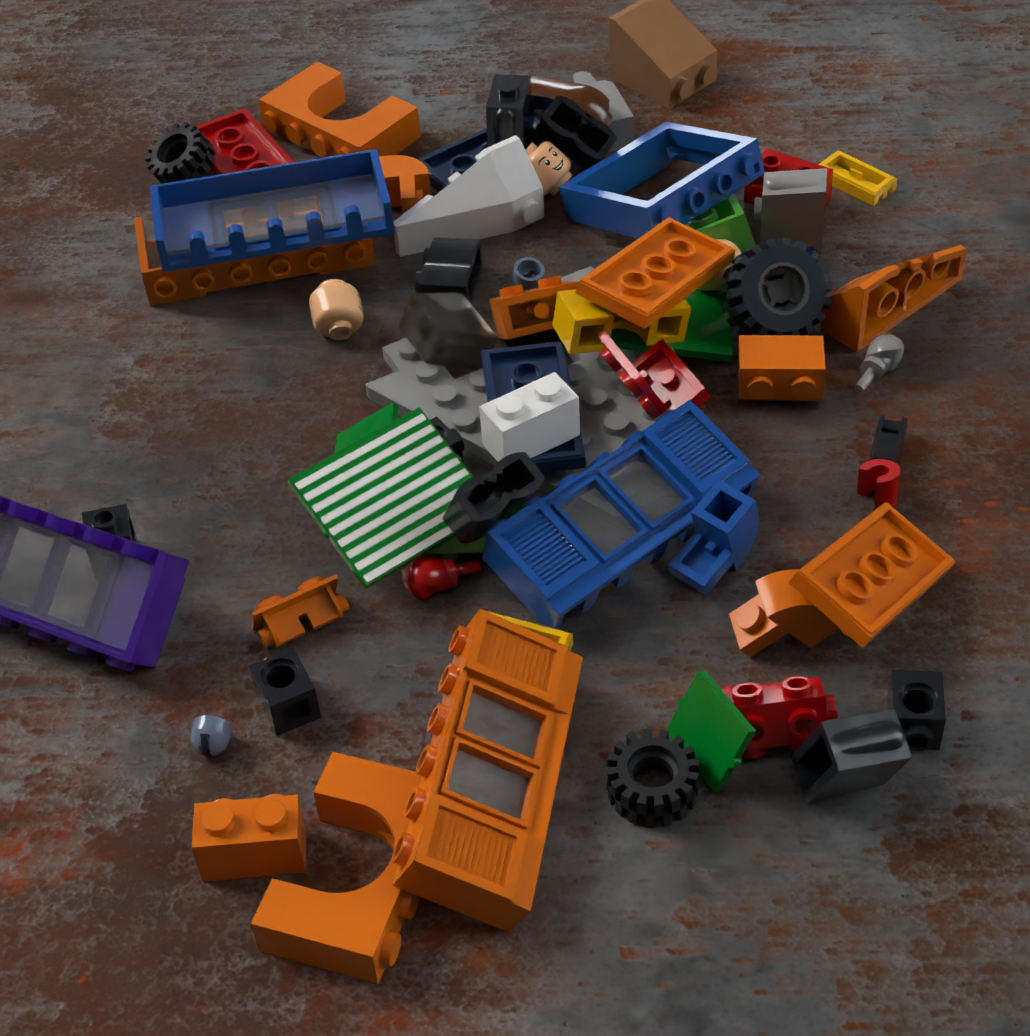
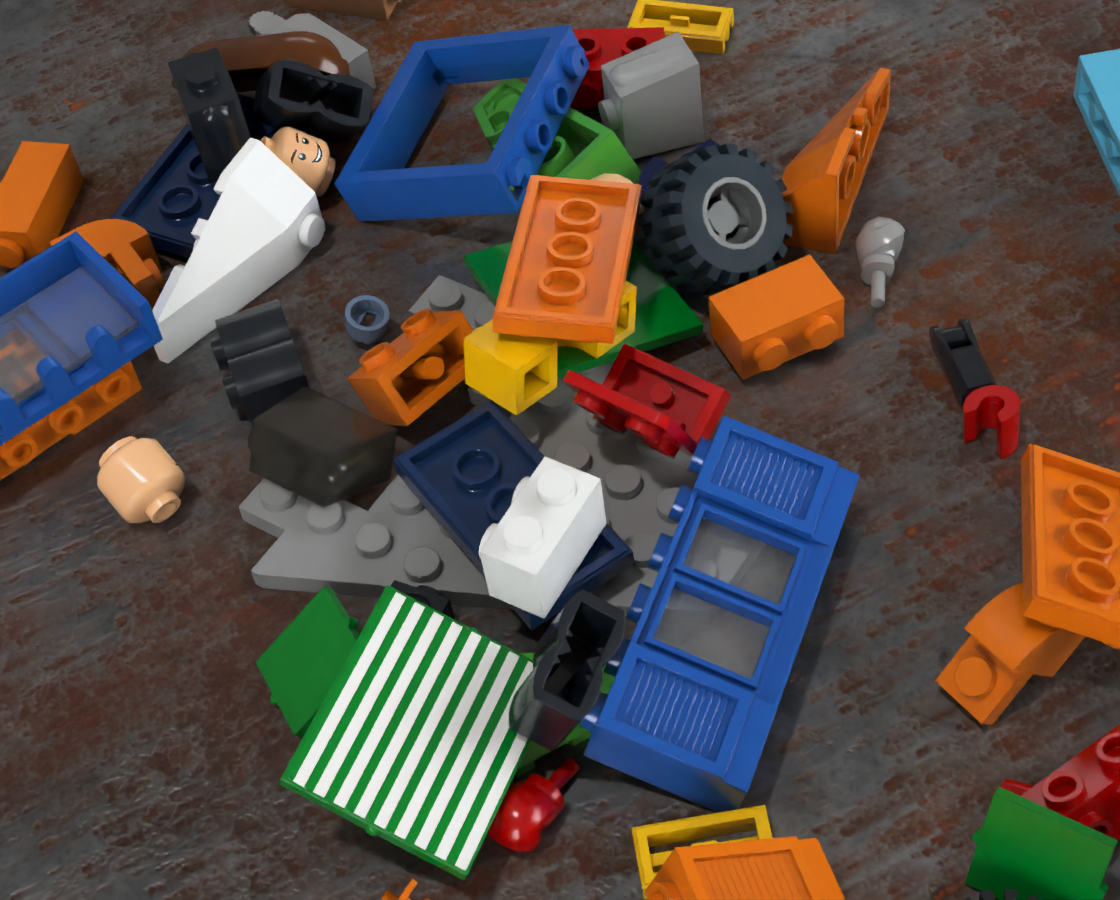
camera: 25 degrees left, 5 degrees up
blue brick [668,480,759,595] -> none

